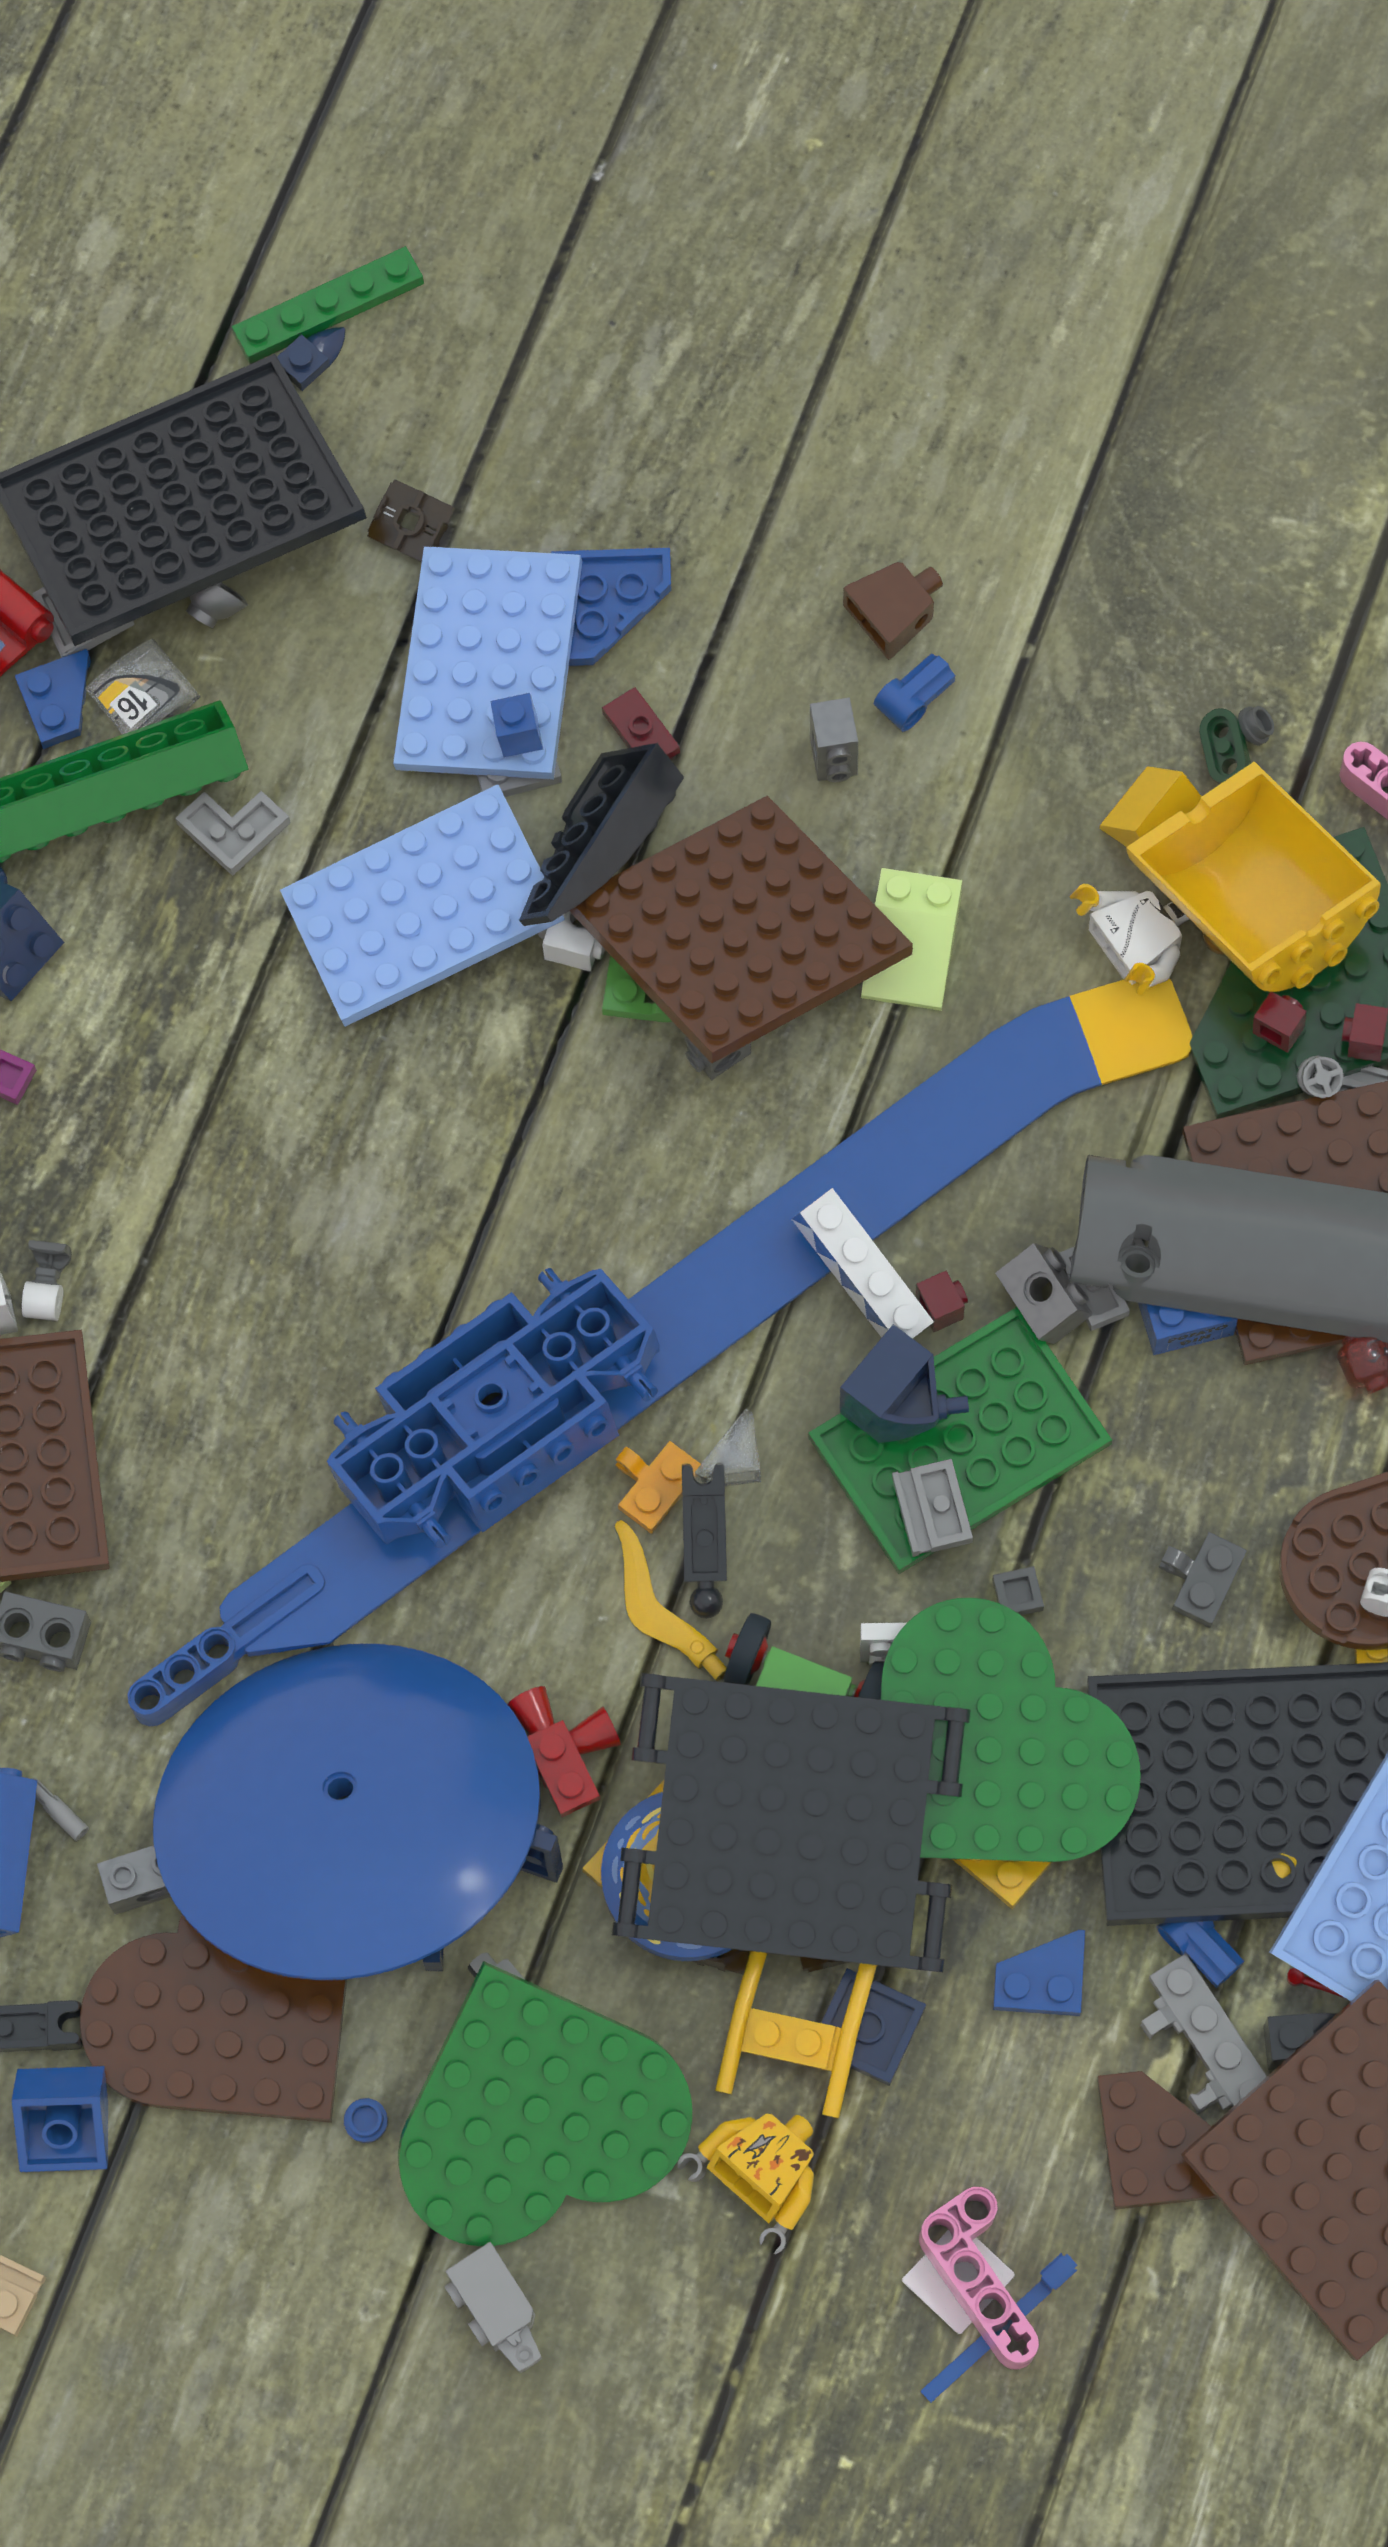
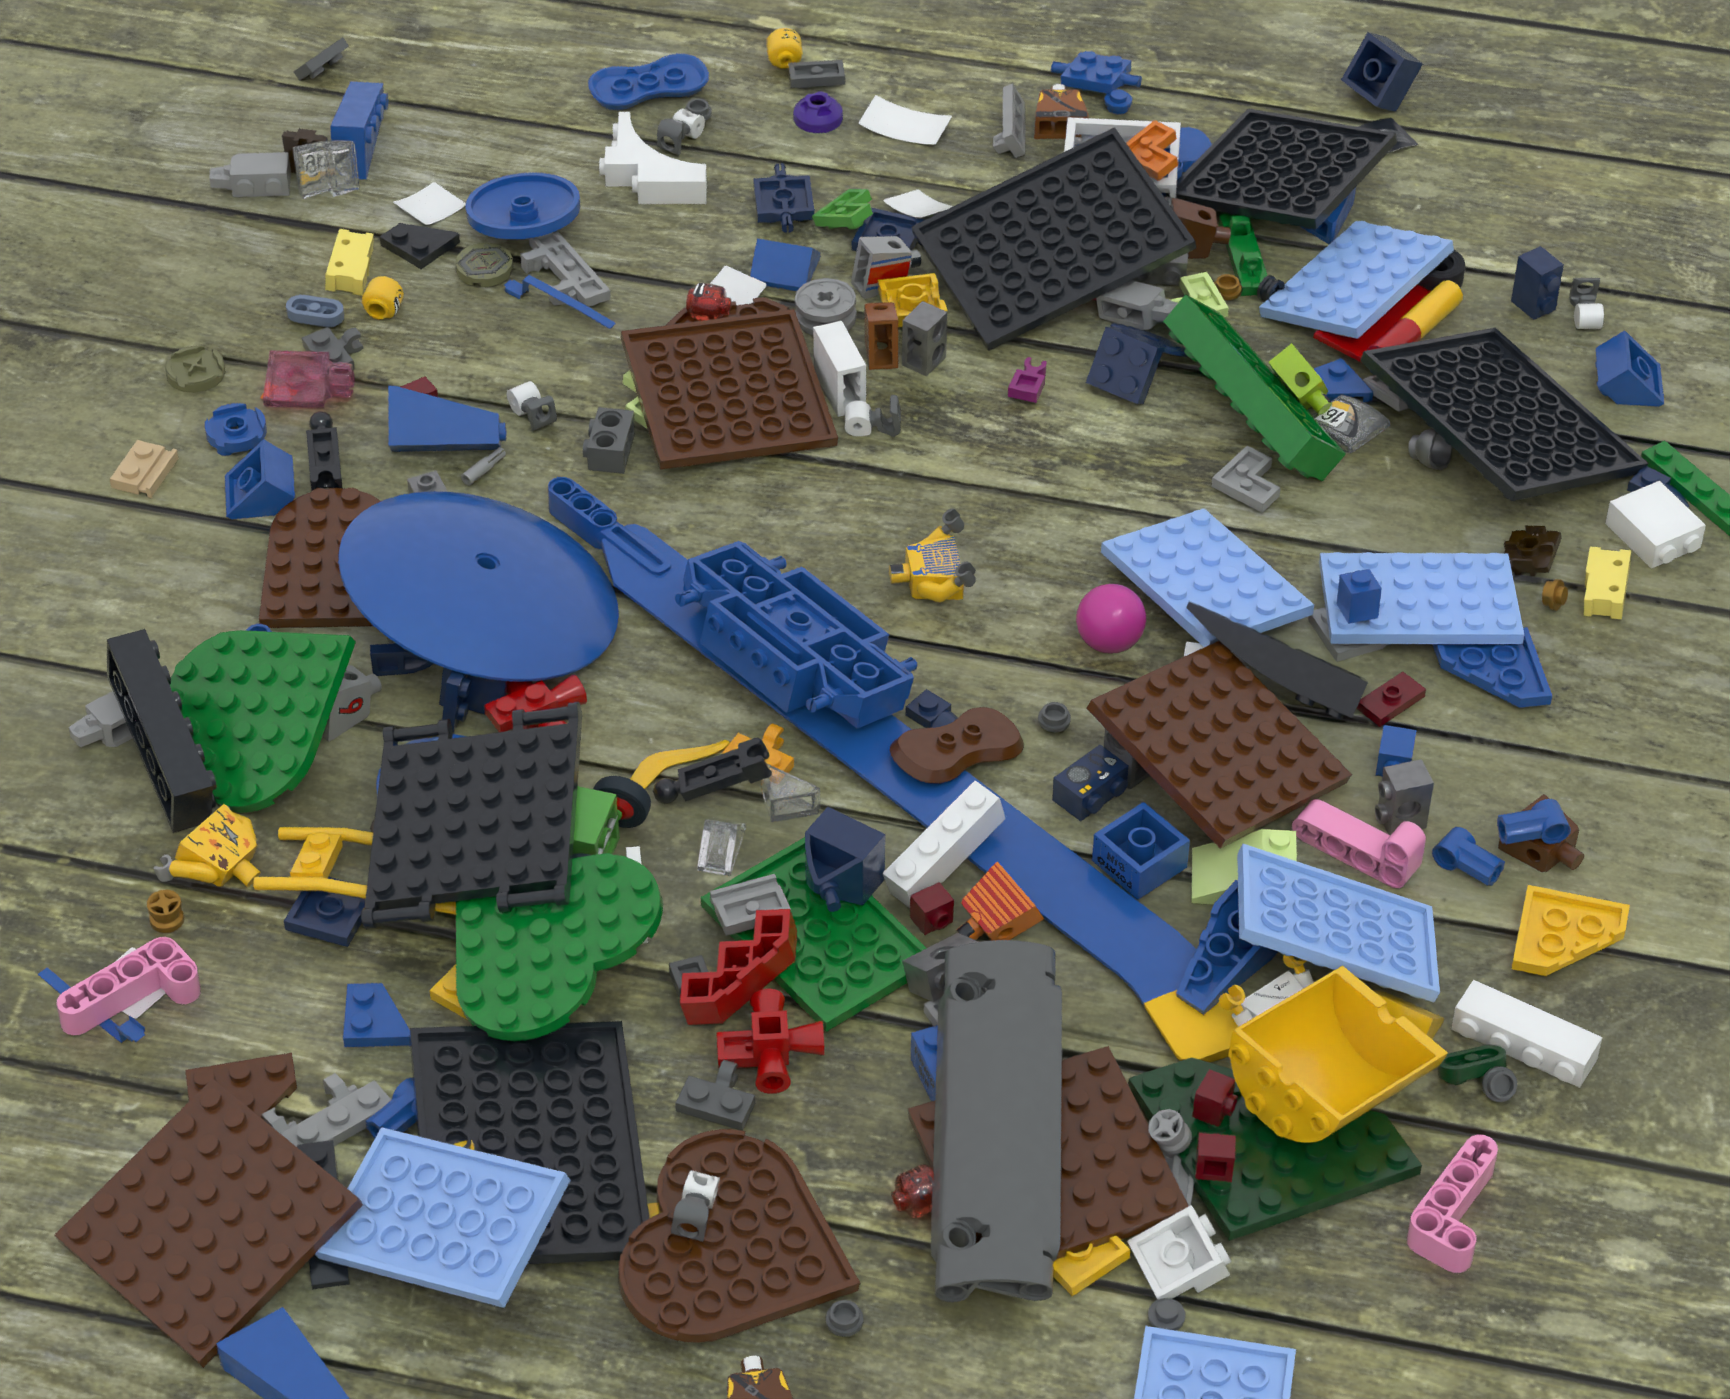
camera: 80 degrees right, 25 degrees down
none -> black brick [107,629,217,833]
none -> pearl gold wheel [147,889,184,933]
none -> red brick [680,909,797,1025]
none -> clear slope [698,817,746,876]
none -> red brick [716,989,824,1094]
none -> torso [889,508,976,603]
none -> reddish brown plate [890,707,1024,783]
none -> dark blue plate [905,689,958,728]
none -> orange torso [956,861,1044,941]
none -> dark grey plate [1038,702,1071,732]
none -> dark blue brick [1052,745,1129,821]
none -> dark pink piece [1076,584,1146,654]
none -> blue brick [1092,802,1190,900]
none -> blue wedge [1176,880,1279,1015]
none -> light blue plate [1237,844,1440,1002]
none -> lime torso [1268,343,1332,415]
none -> bright pink beam [1292,800,1426,888]
none -> blue brick [1375,725,1417,776]
none -> white brick [1451,980,1602,1088]
none -> blue piece [1497,799,1571,844]
none -> yellow plate [1511,885,1630,976]
none -> pearl gold plate [1542,579,1568,611]
none -> light yellow piece [1583,546,1631,620]
none -> blue slope [1595,330,1664,407]
none -> white brick [1605,481,1706,569]

